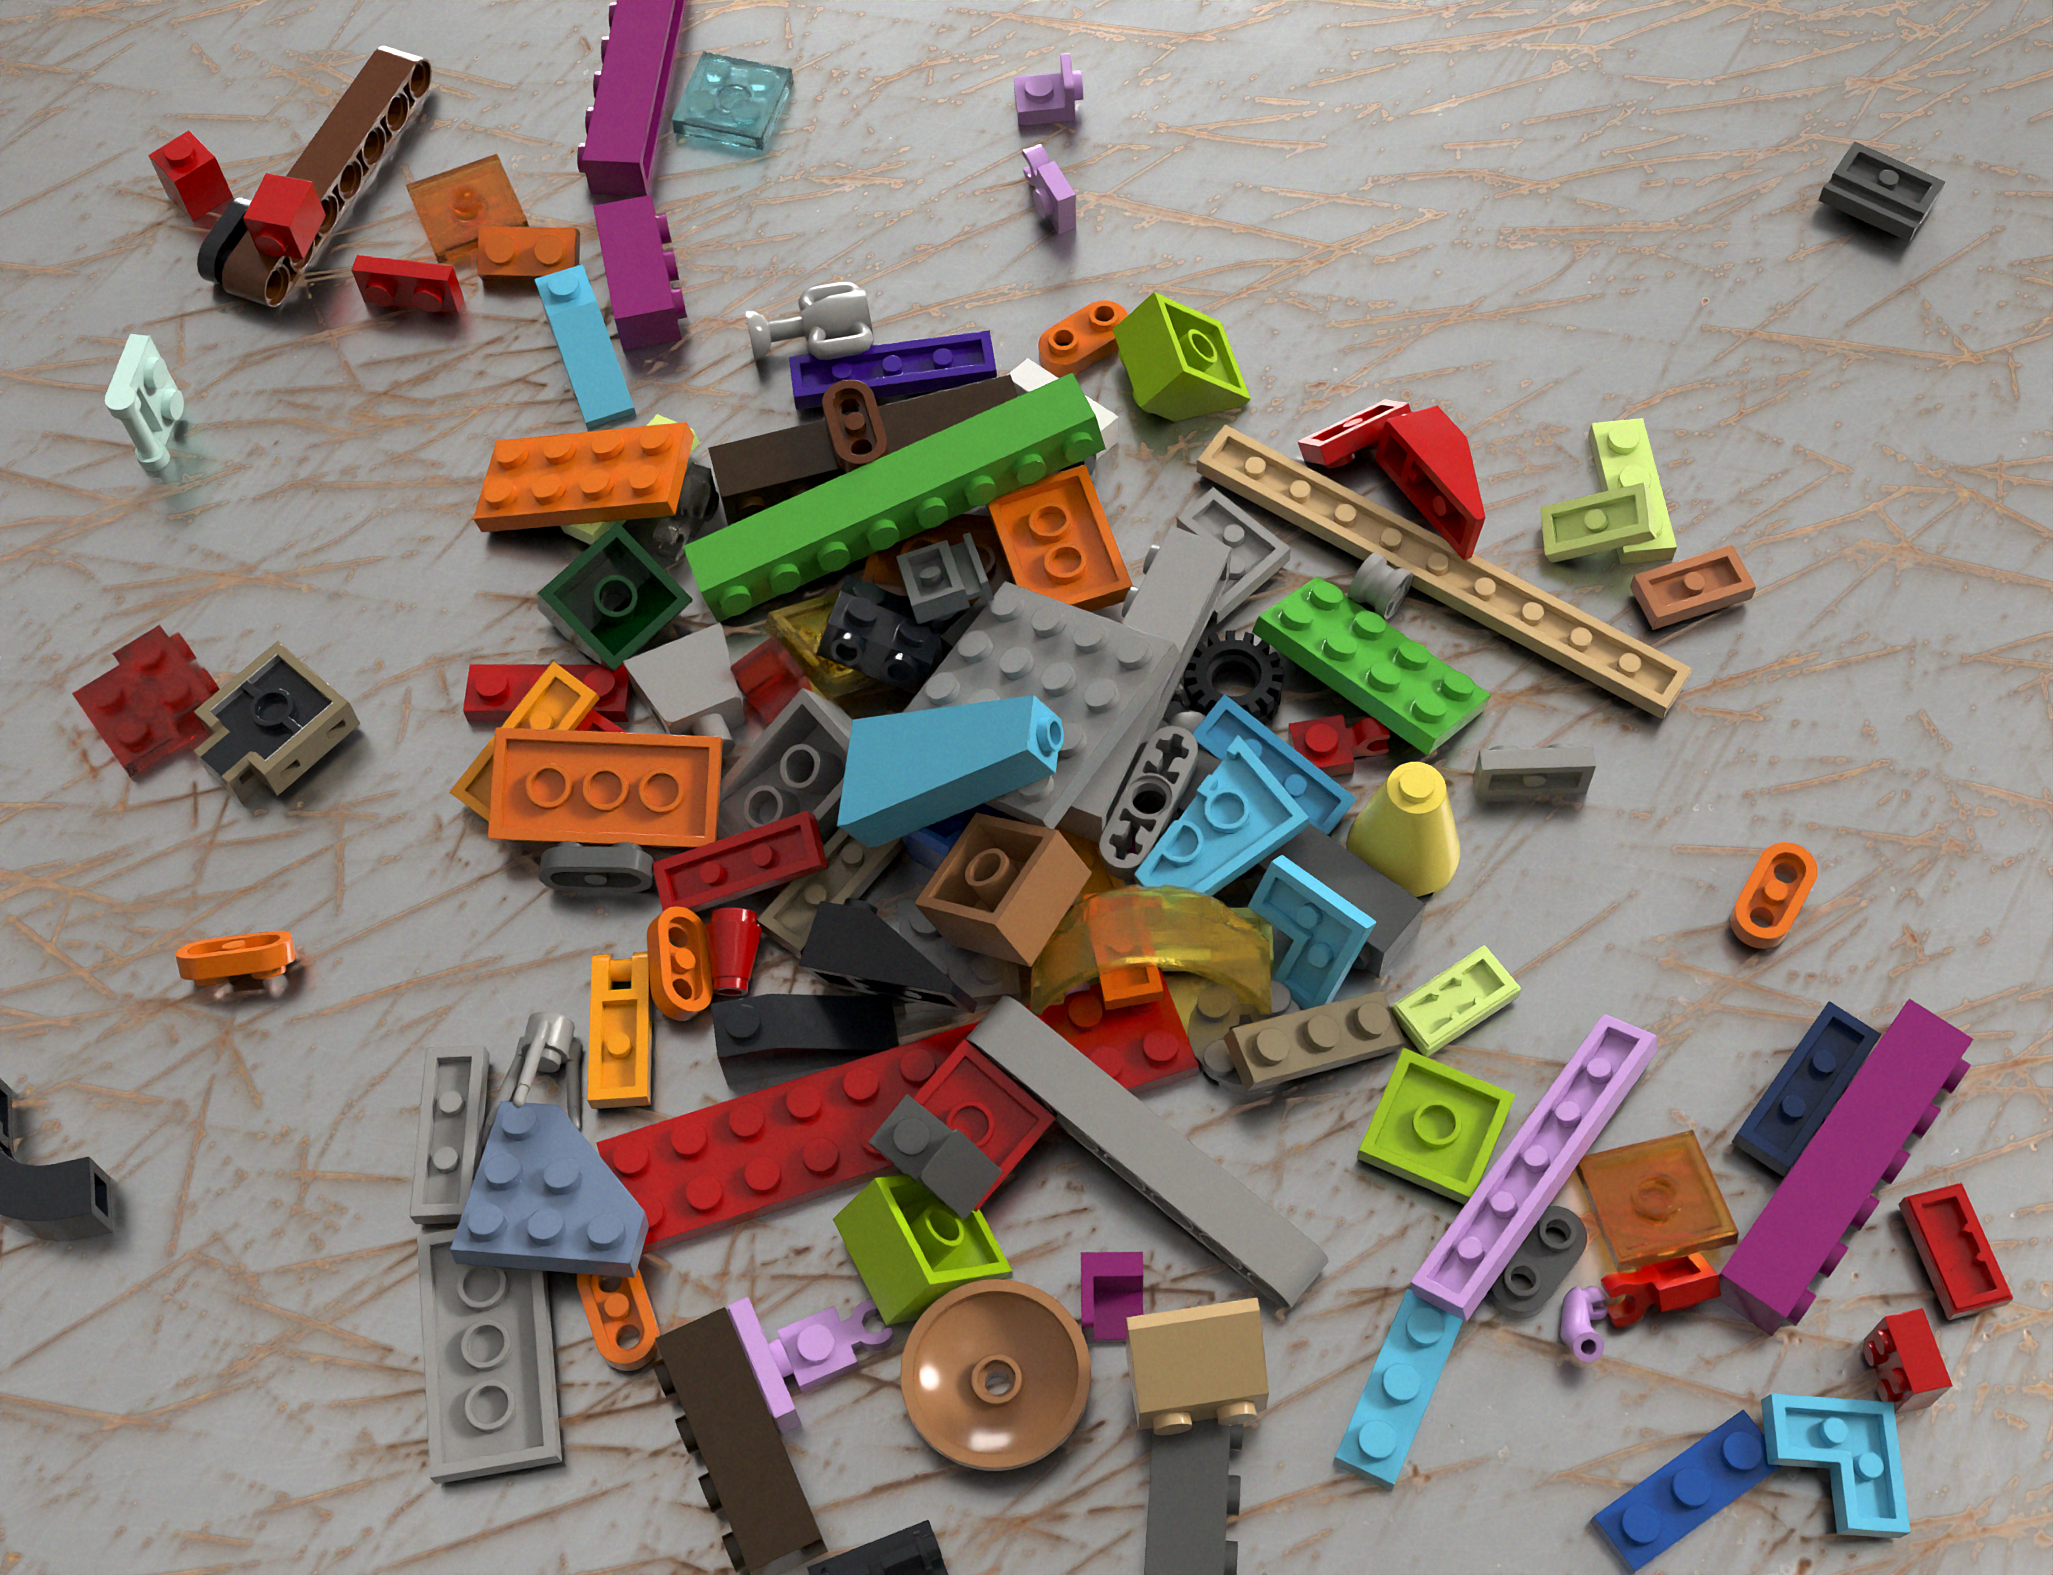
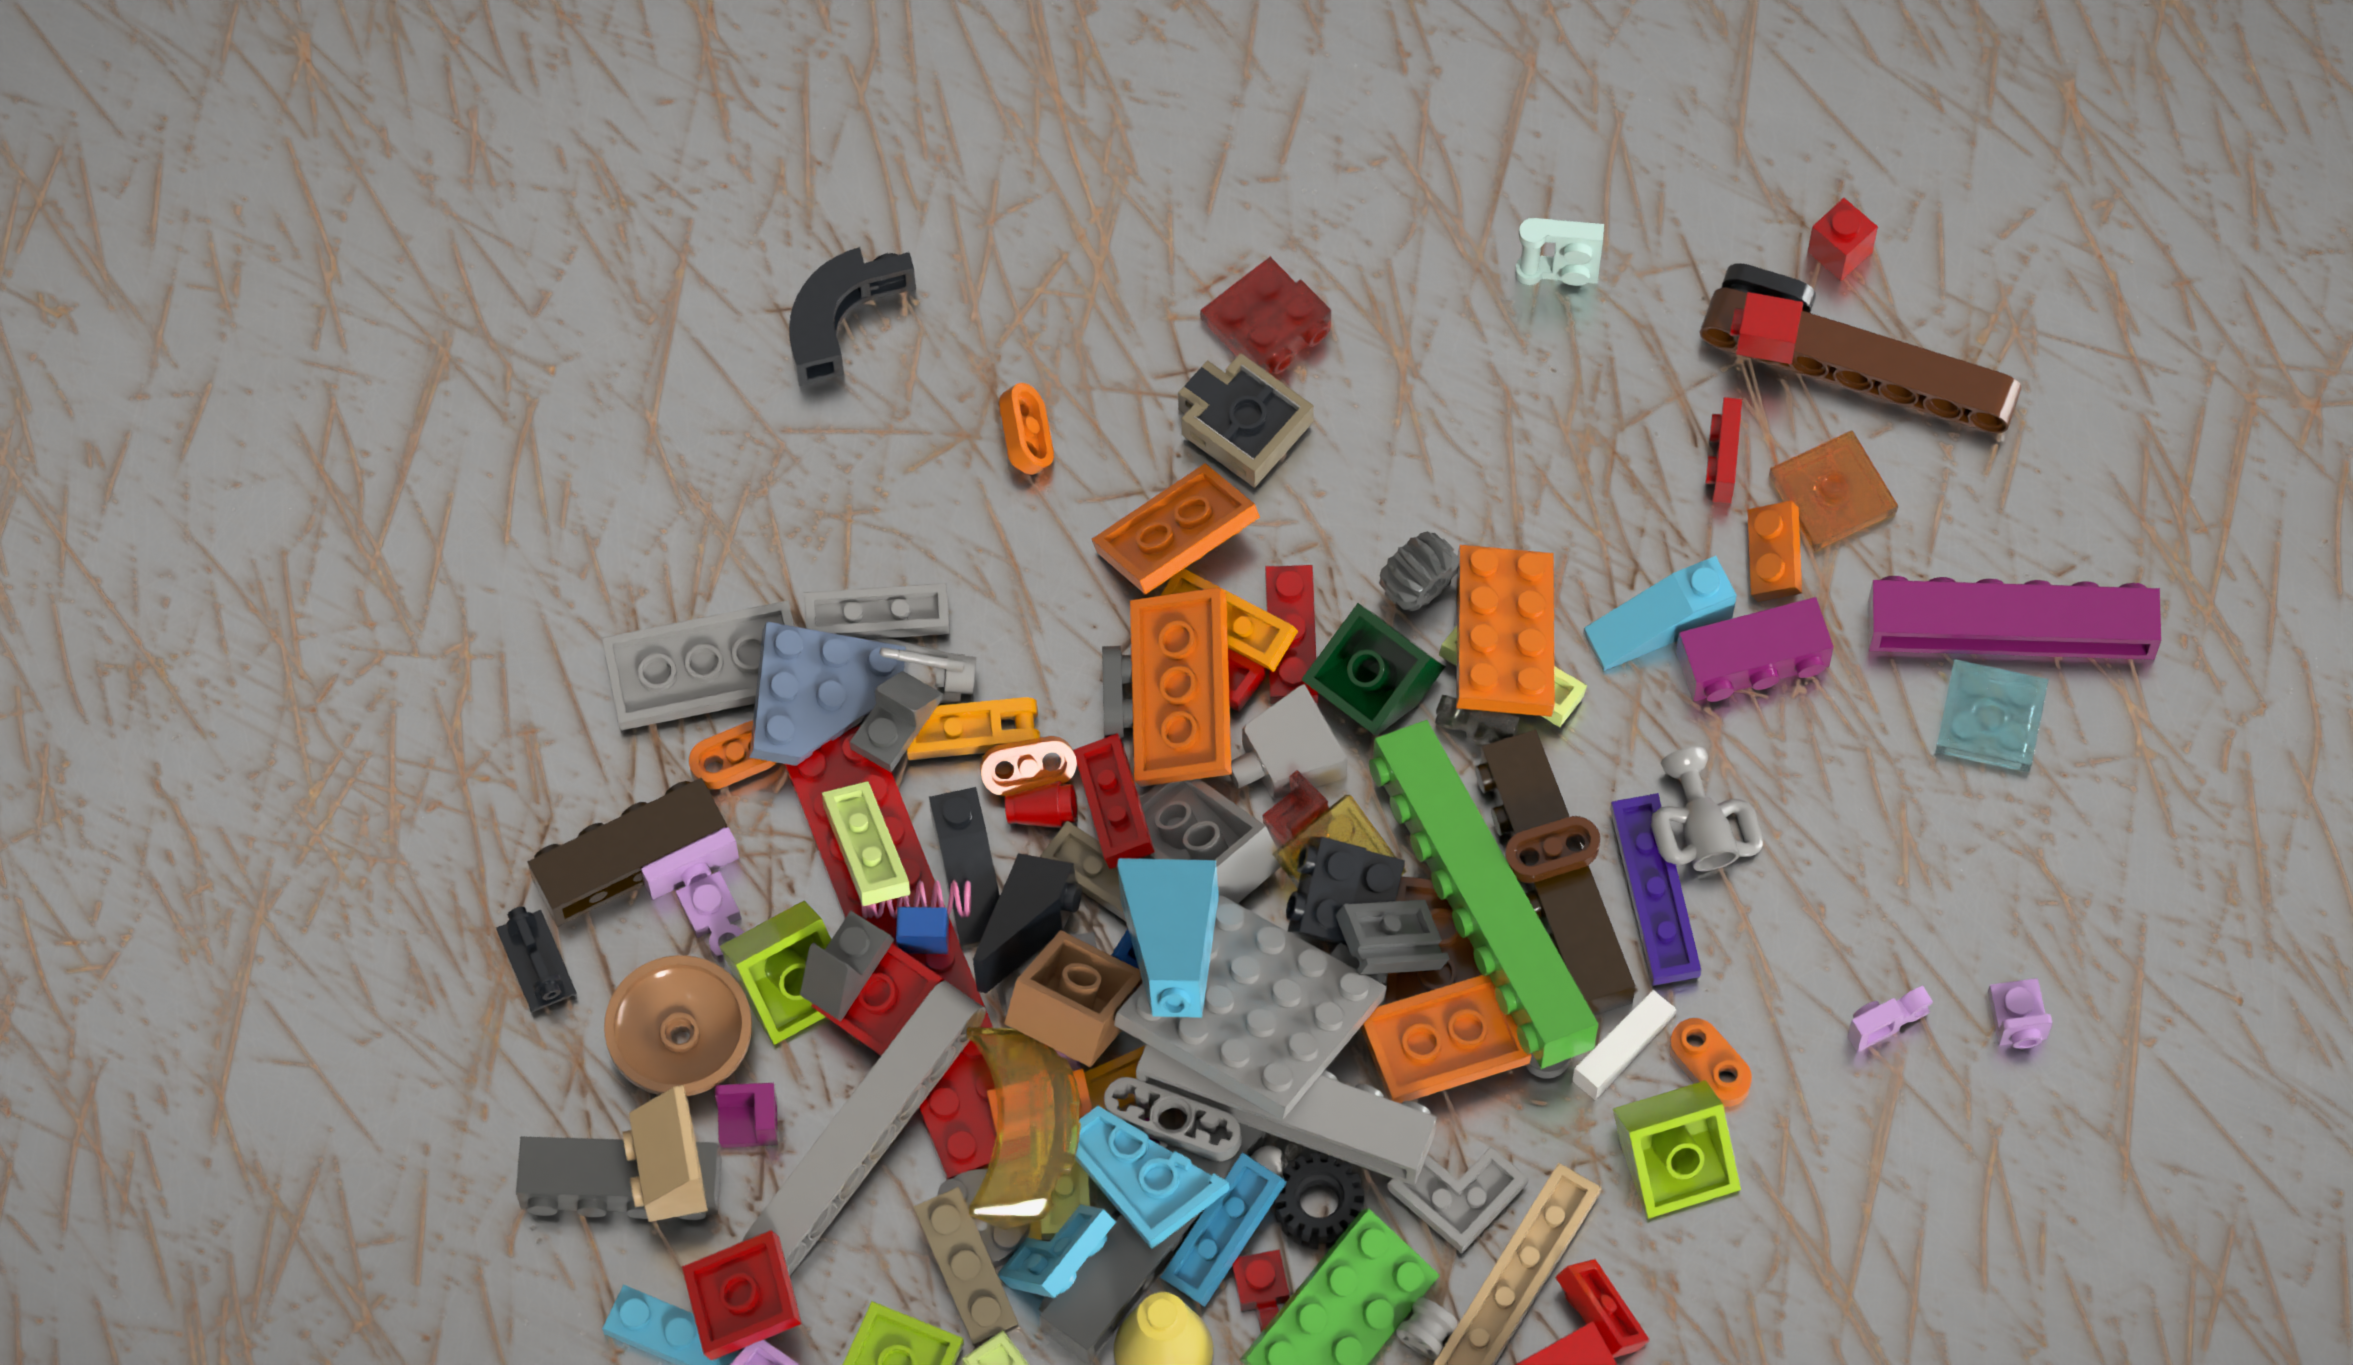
camera: 85 degrees right, 5 degrees up
none -> red plate [682,1230,802,1361]
none -> yellowish green plate [822,781,910,906]
none -> dark grey slope [850,671,943,772]
none -> bright pink piece [862,880,971,919]
none -> blue piece [896,907,949,954]
none -> orange plate [1091,463,1260,594]
none -> dark grey gear [1379,531,1460,611]

